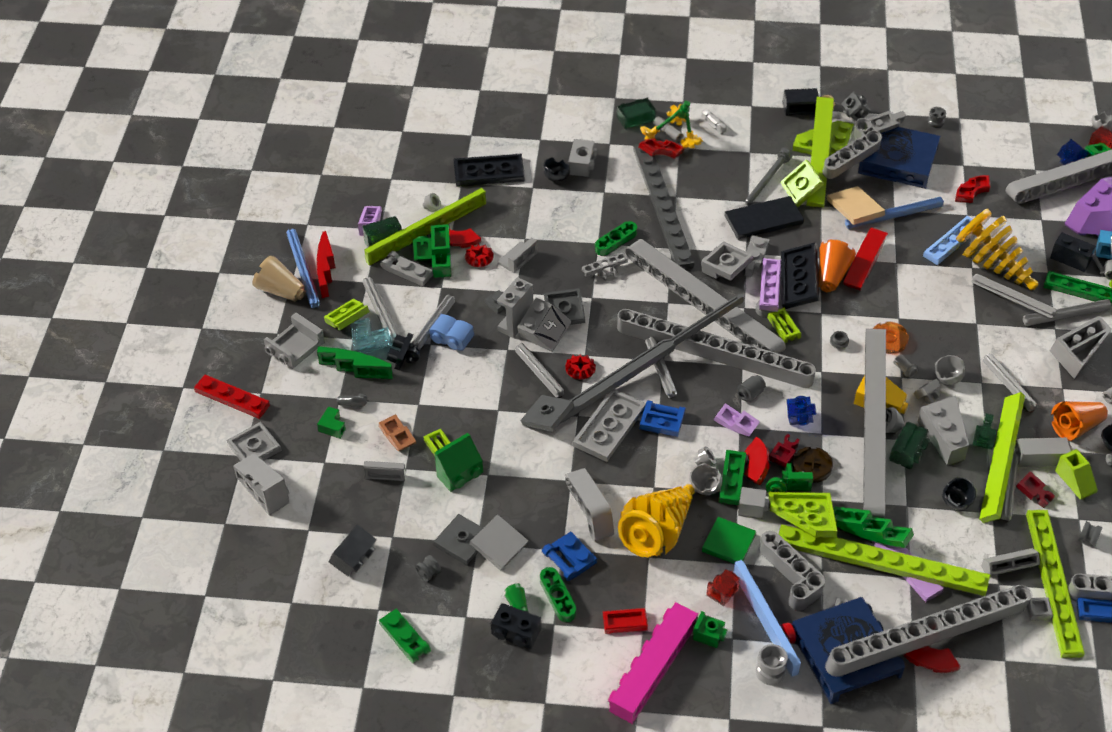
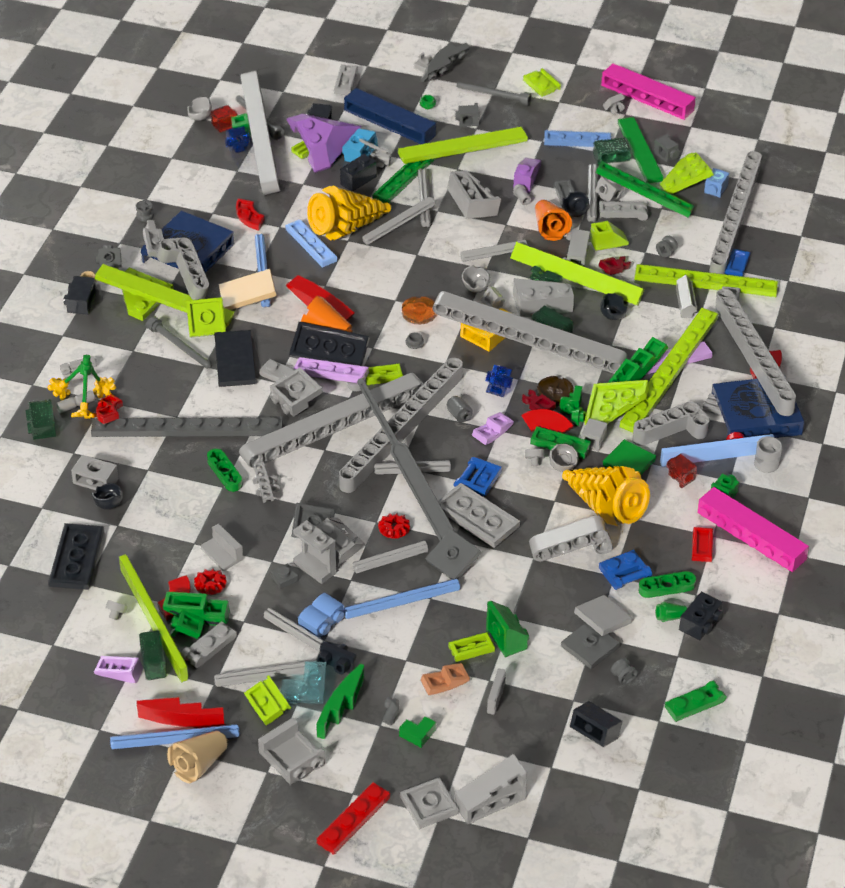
camera: 80 degrees left, 5 degrees down
none -> medium blue axle [344,579,460,619]

